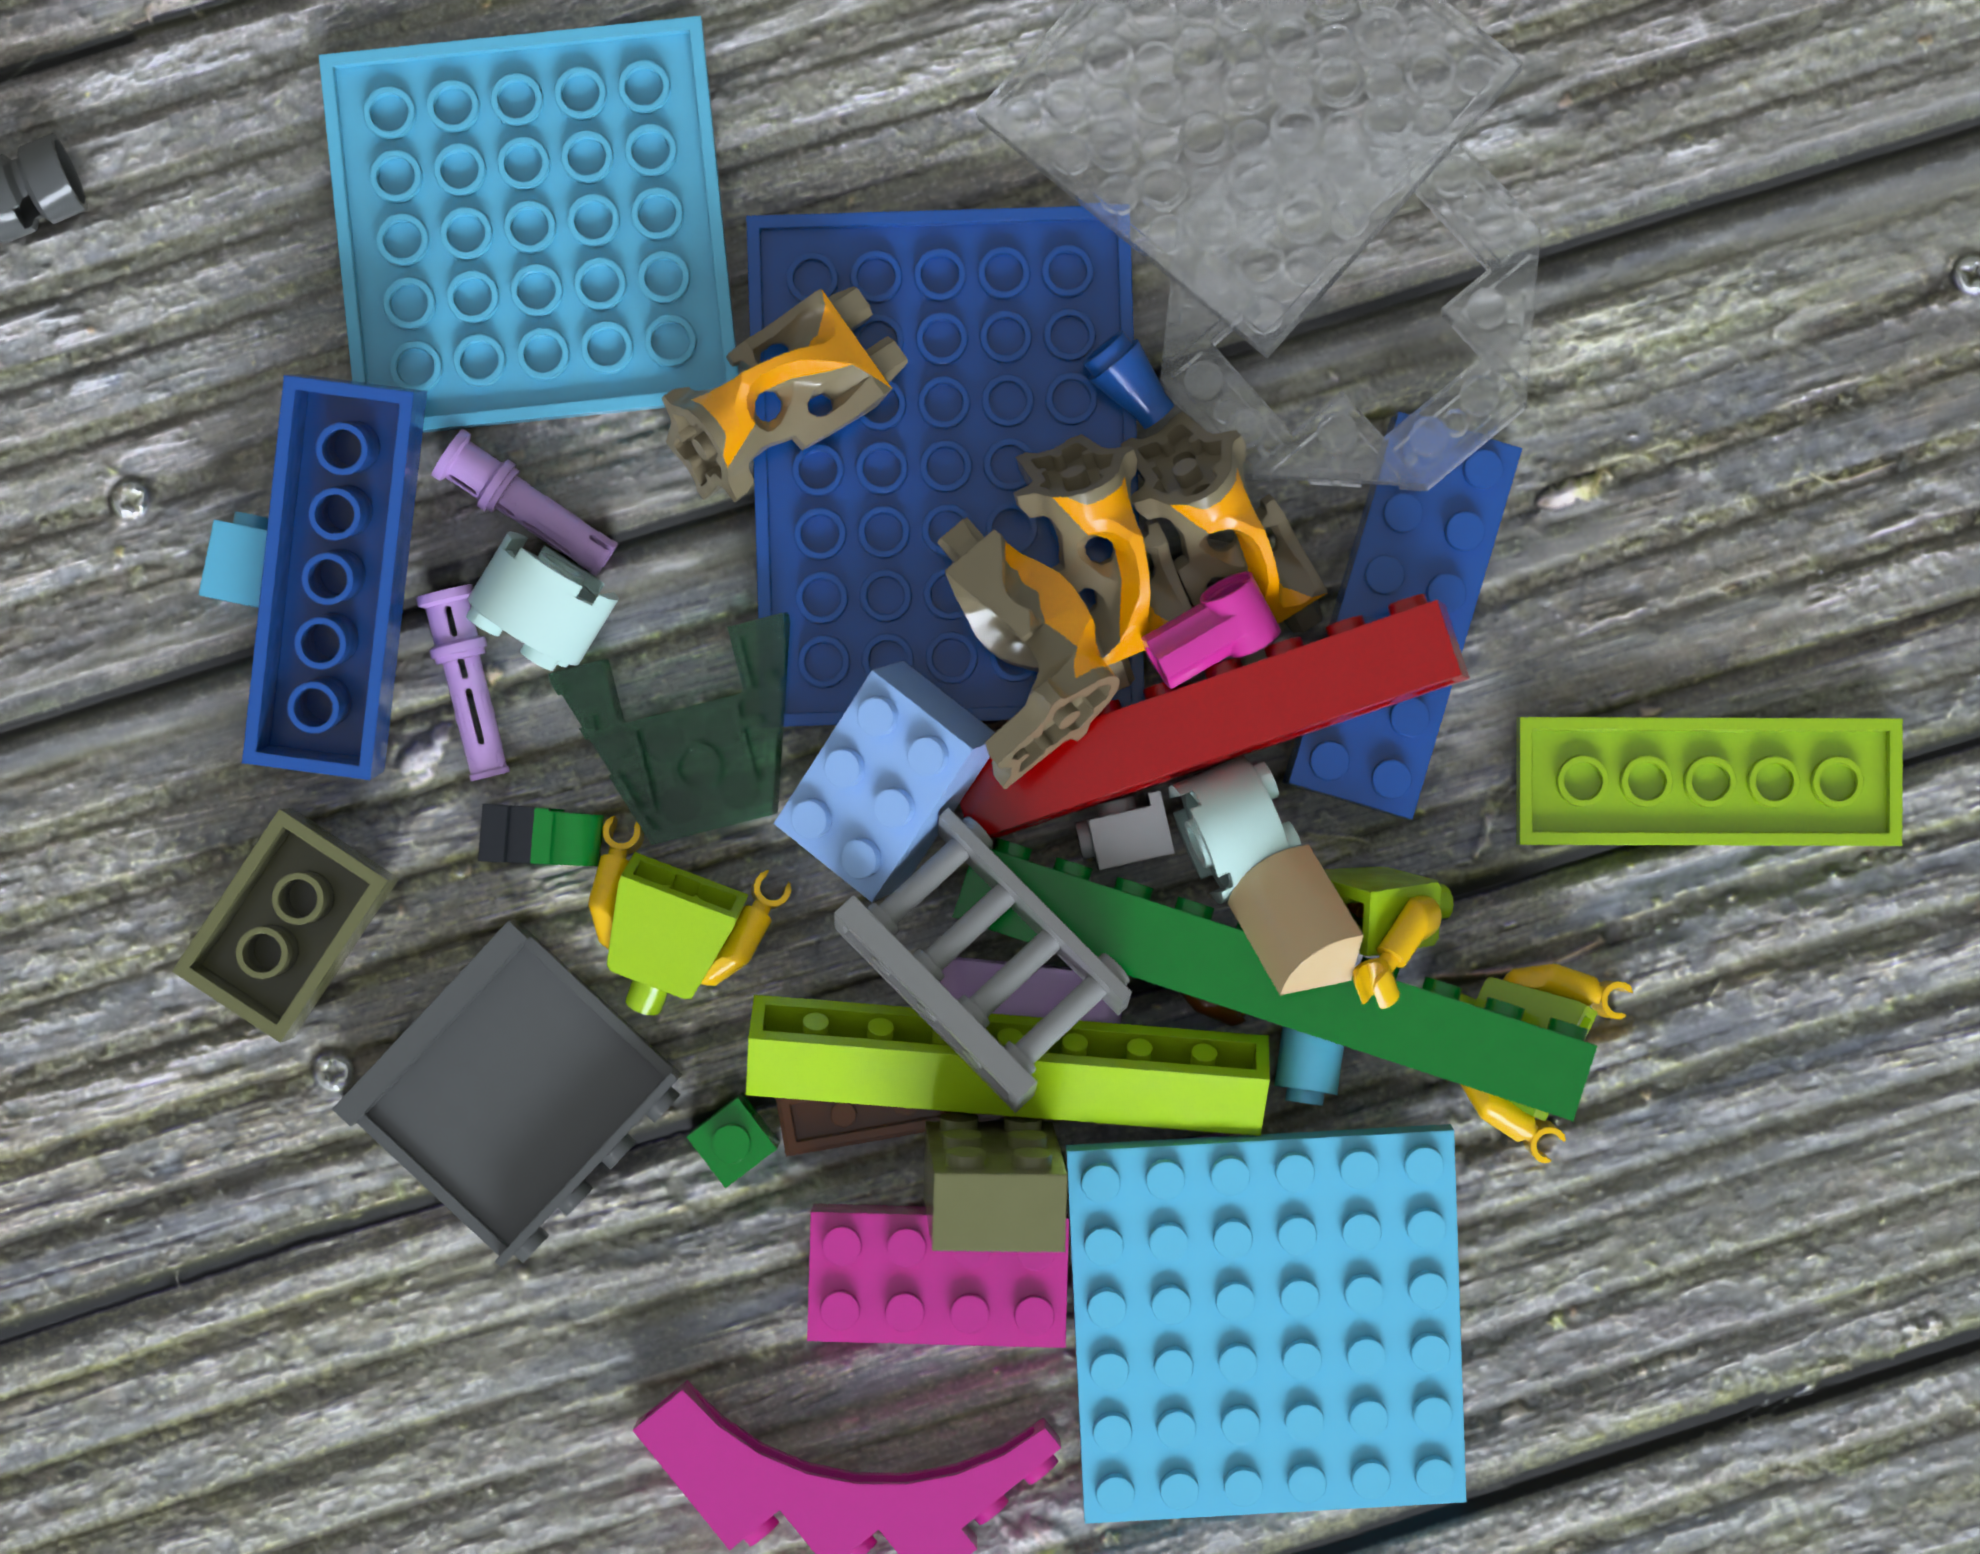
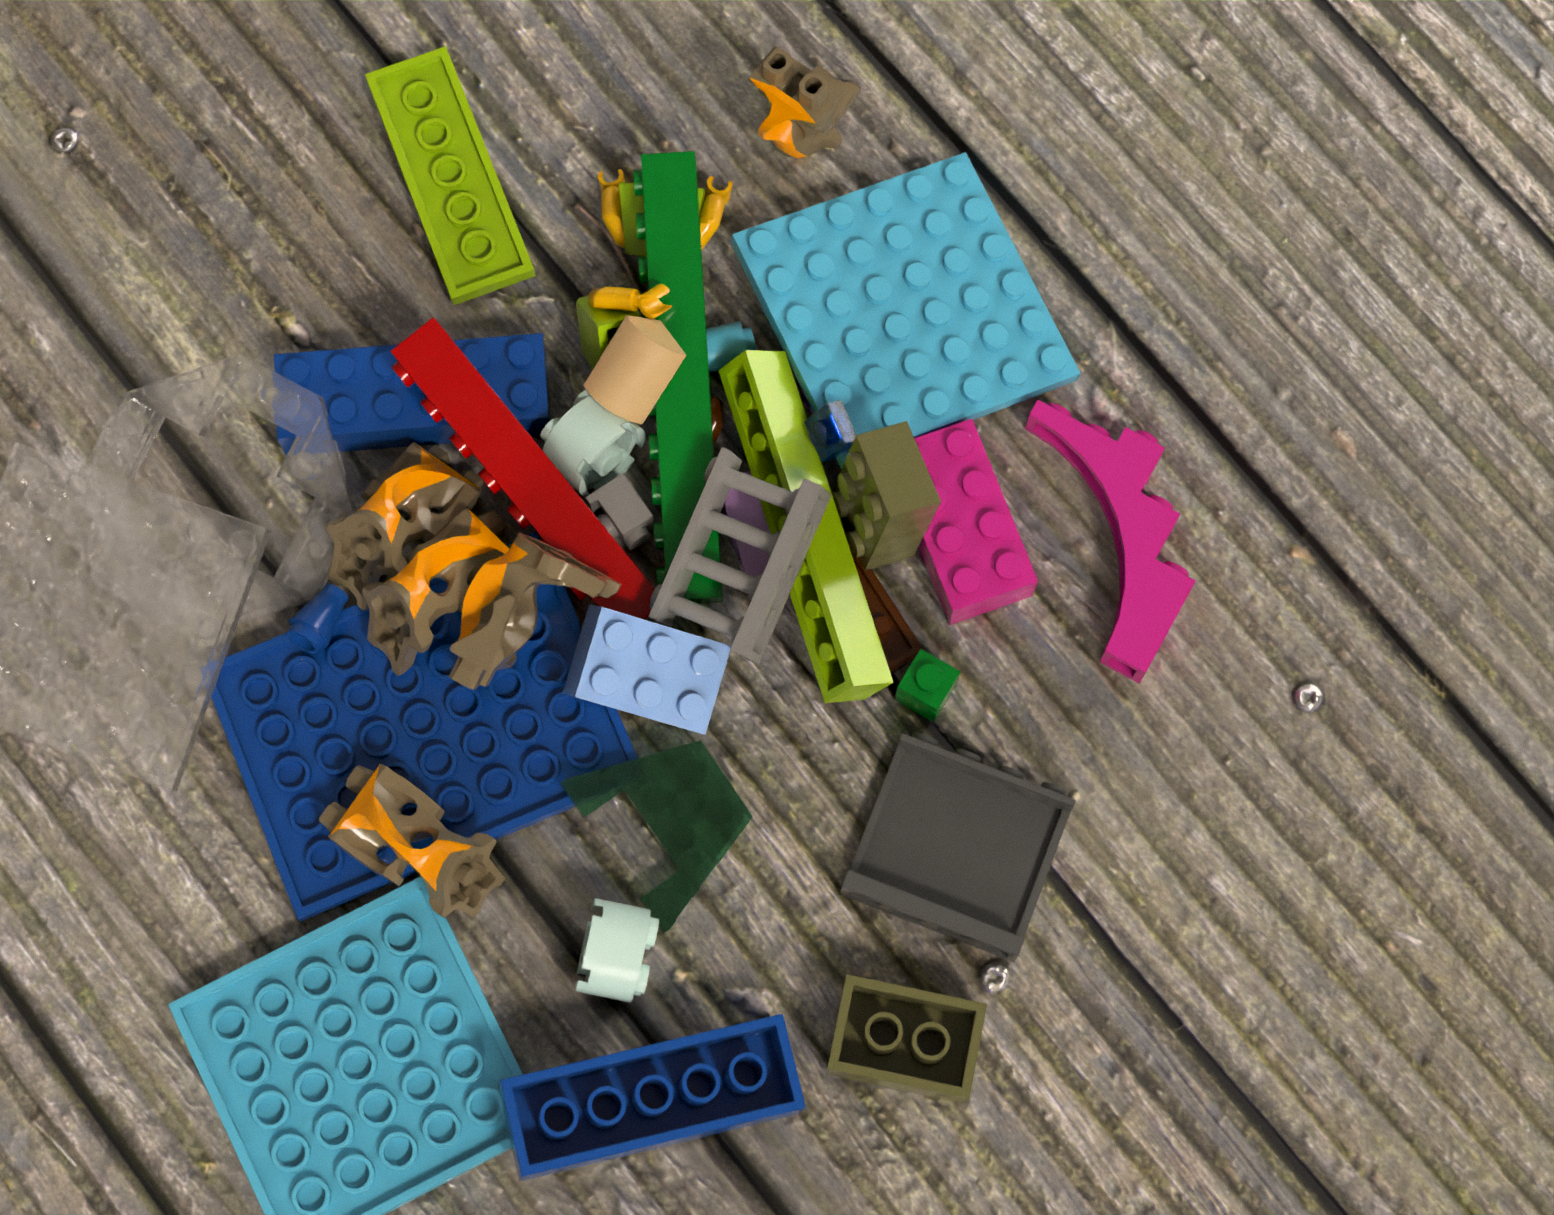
camera: 115 degrees left, 15 degrees down
medium azure brick [198,511,268,608] -> none
lavender pin [416,584,510,781] -> none
lavender pin [431,429,619,577] -> none
leg [478,803,604,866] -> none
lime torso [588,816,792,1016] -> none
dark pink piece [1141,571,1281,689] -> none
none -> dark tan hips [748,46,861,159]
none -> plate [804,400,856,462]

